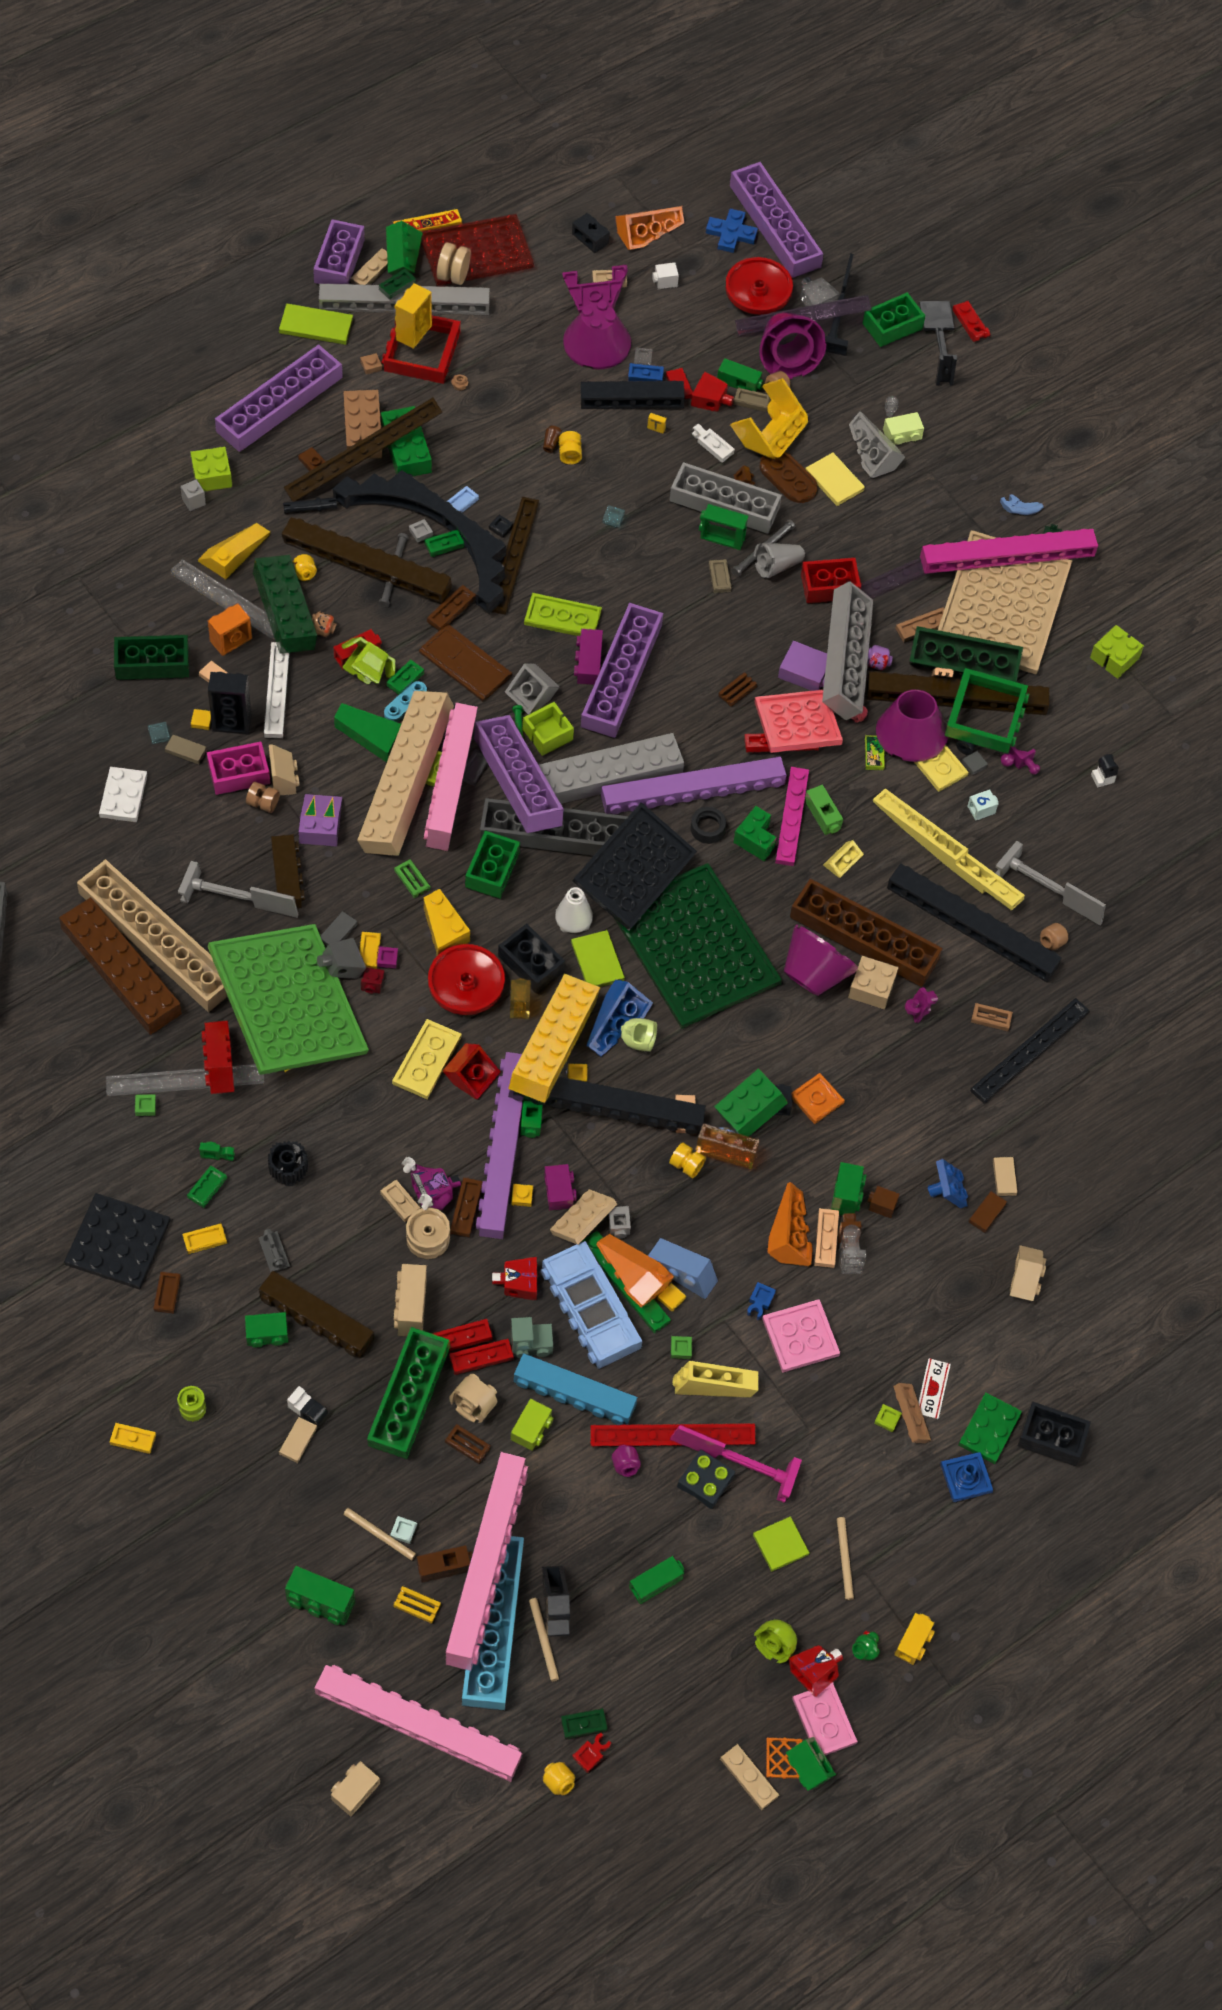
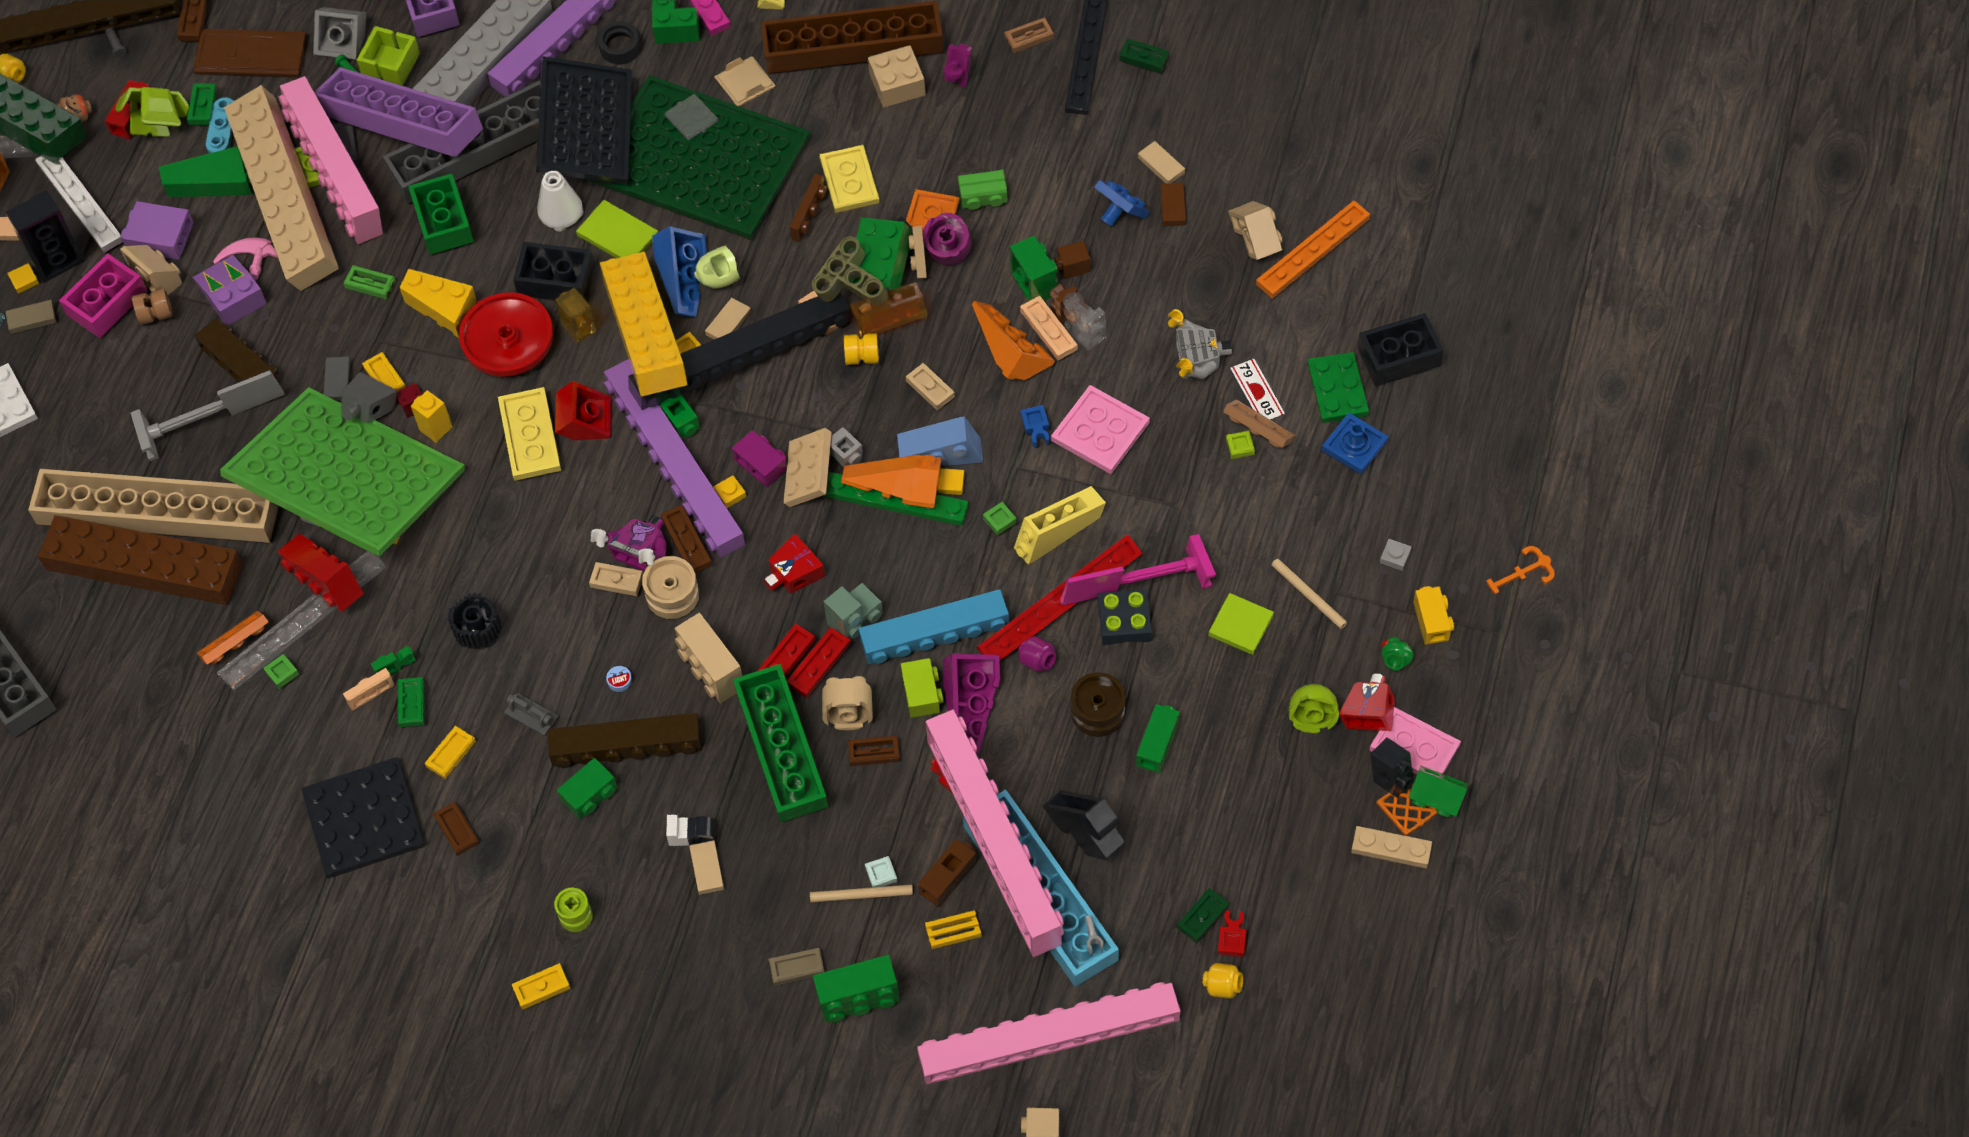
camera: 30 degrees left, 0 degrees up
magenta plate [377,947,398,968] -> none
tan bar [529,1598,559,1682] -> none
light blue window [541,1242,642,1369] -> none
magenta cone [784,924,858,996] -> none
none -> medium lavender brick [121,201,194,260]
none -> orange plate [197,611,268,665]
none -> bright pink piece [213,238,278,280]
none -> light nougat plate [343,668,394,711]
none -> yellow brick [411,390,452,443]
none -> tile [606,666,632,692]
none -> clear piece [665,94,718,140]
none -> tan tile [705,298,751,339]
none -> tan piece [714,56,776,106]
none -> dark tan tile [769,948,824,986]
none -> reddish brown plate [790,174,827,242]
none -> olive beam [812,236,888,306]
none -> light yellow tile [819,145,879,213]
none -> tan plate [906,363,955,411]
none -> tan plate [909,226,927,278]
none -> magenta brick [923,213,972,265]
none -> magenta wedge [943,654,1000,754]
none -> bright green brick [958,170,1007,210]
none -> dark brown wheel [1070,672,1126,737]
none -> light grey hand [1085,916,1103,955]
none -> dark green plate [1119,39,1169,73]
none -> torso [1168,309,1232,380]
none -> orange plate [1256,201,1371,299]
none -> black brick [1370,737,1413,797]
none -> light grey plate [1380,539,1412,571]
none -> orange piece [1486,546,1555,594]

